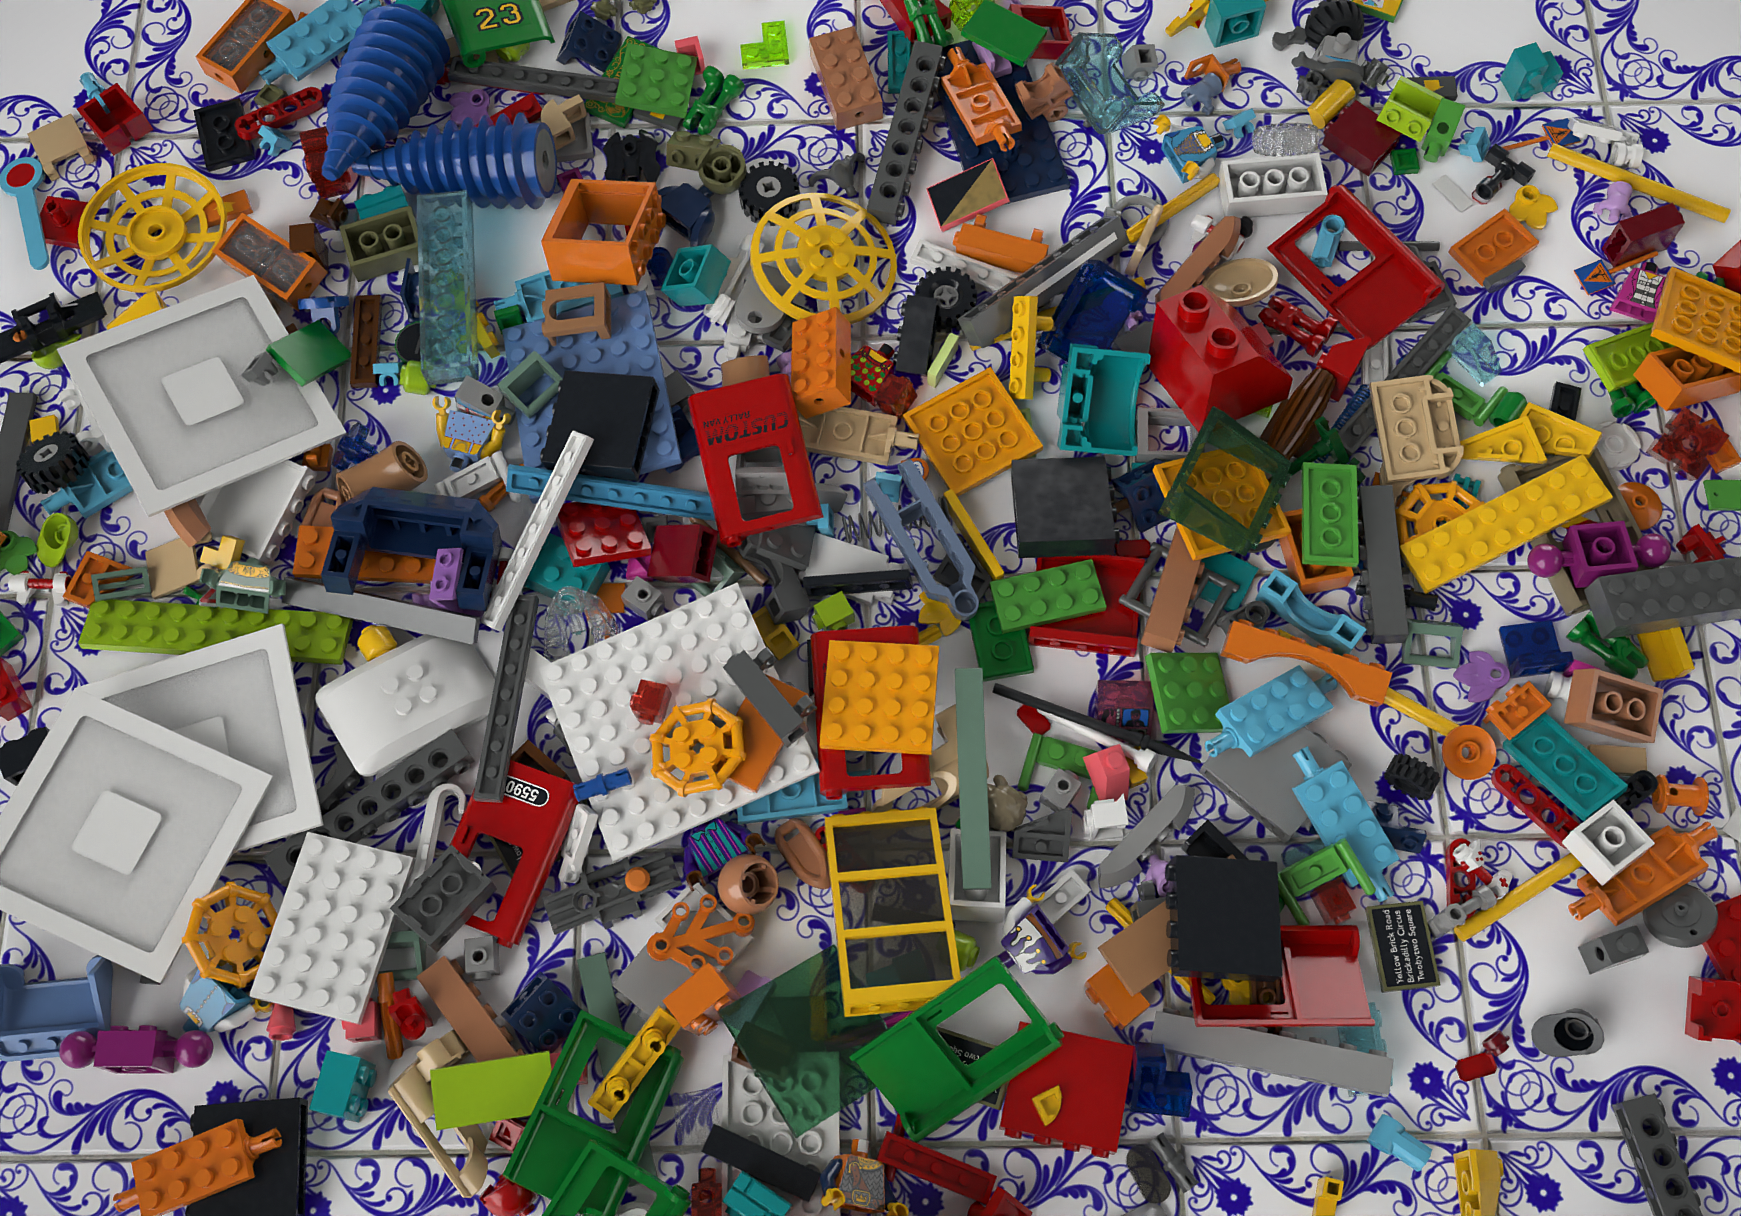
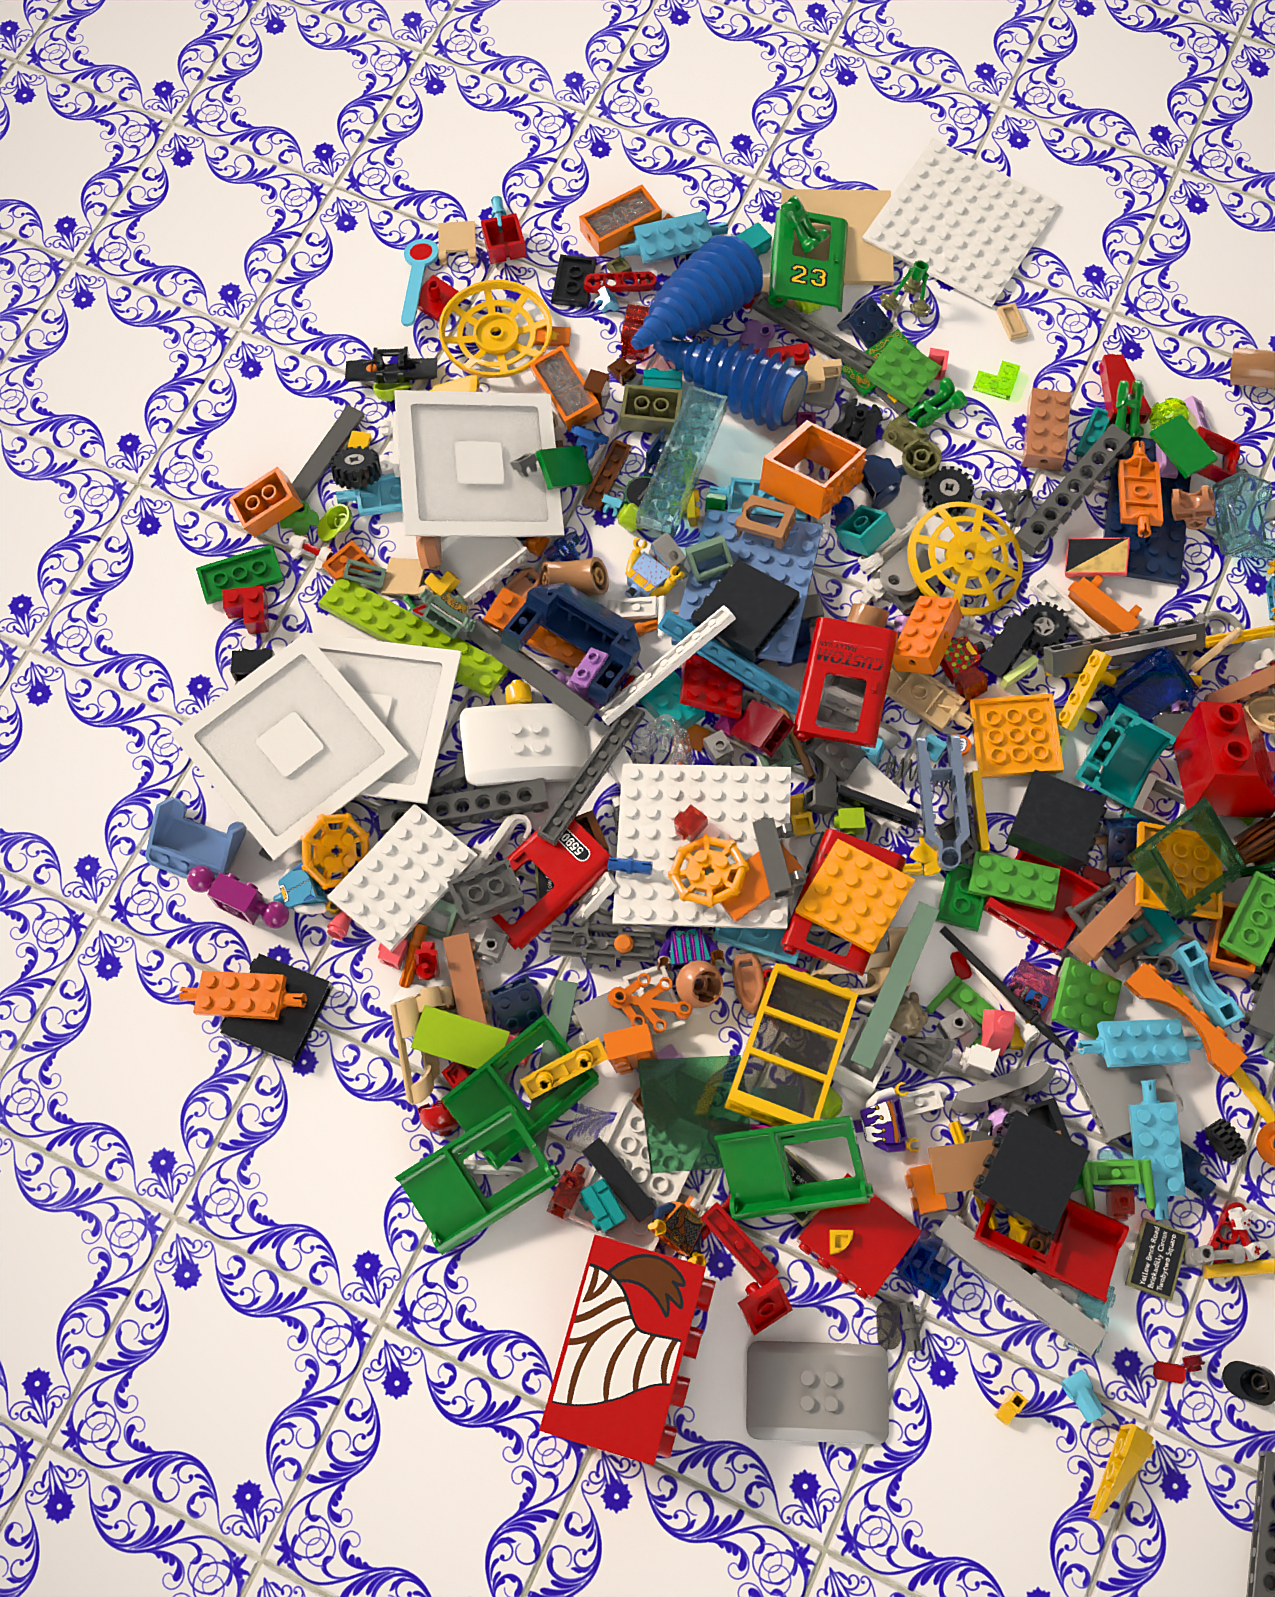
camera: 25 degrees right, 0 degrees up
teal brick [309,1050,377,1123] -> none

